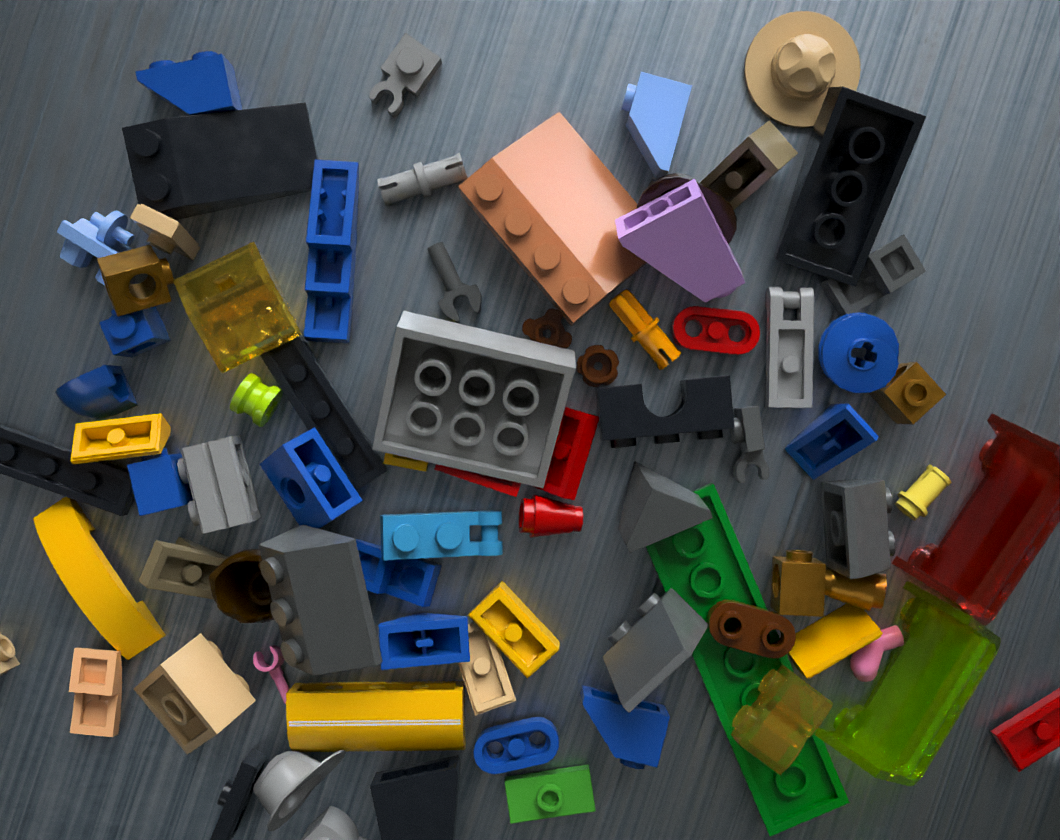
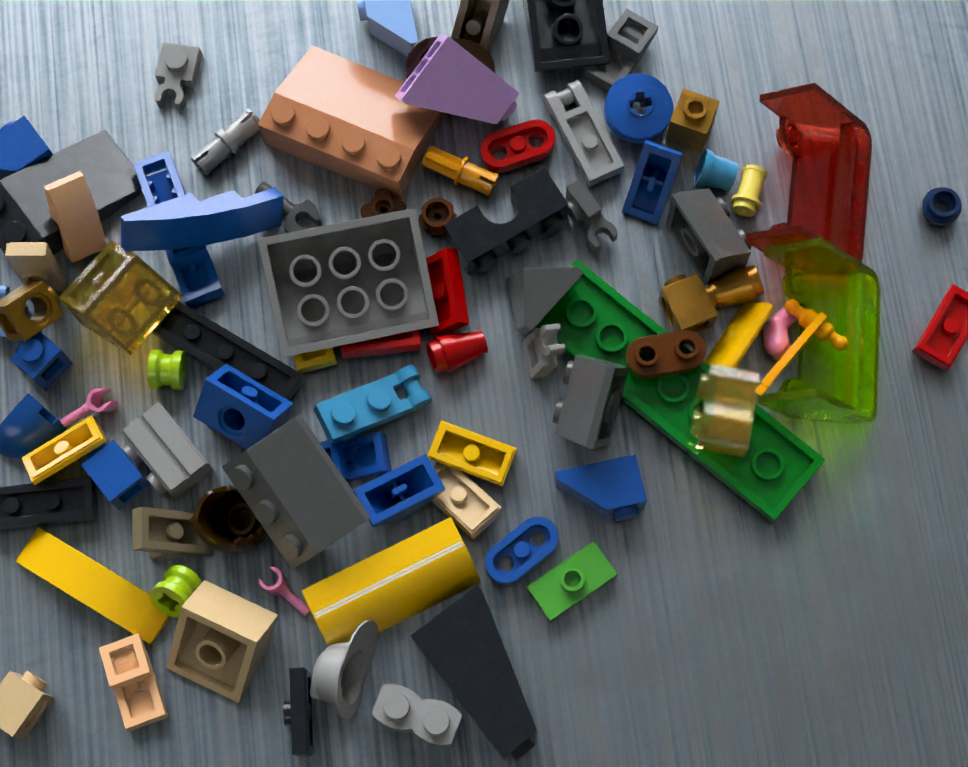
camera: 25 degrees left, 15 degrees down
none -> light nougat slope [44,171,107,263]
none -> bright pink hand [60,388,118,427]
none -> blue slope [120,187,284,252]
none -> lime wheel [150,565,202,618]
none -> light grey plate [522,324,565,379]
none -> dark azure piece [694,149,738,191]
none -> light orange piece [755,299,849,396]

